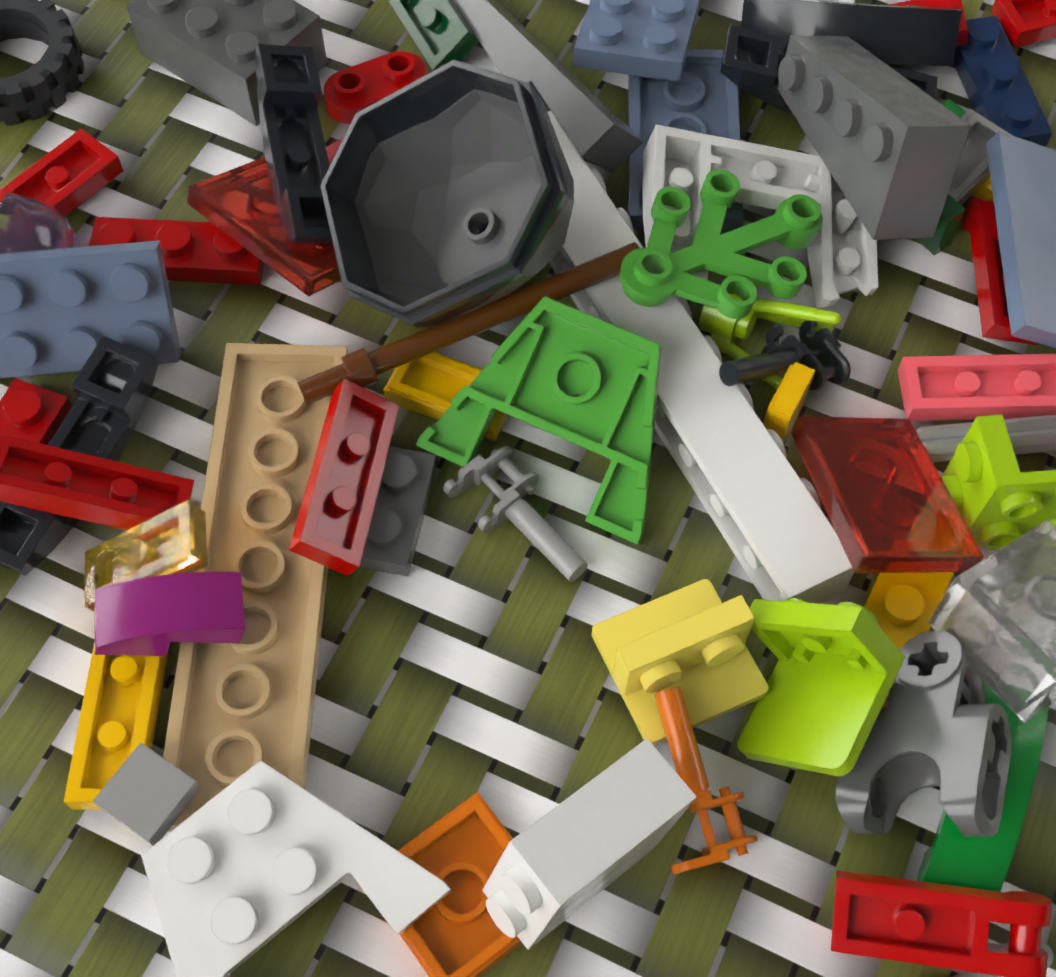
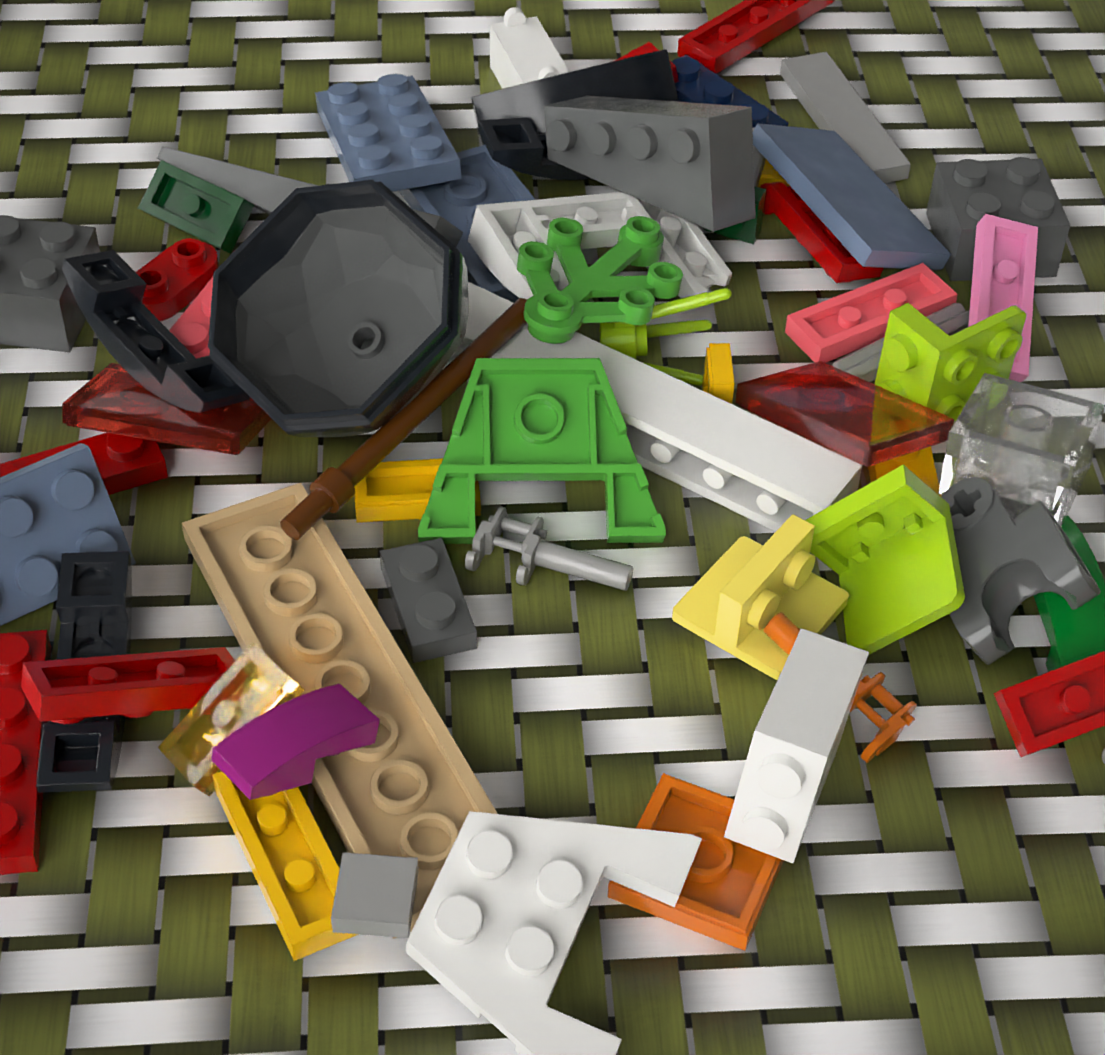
camera: 30 degrees left, 15 degrees down
plate [289,379,399,576] -> none
black piece [719,320,851,391] -> none

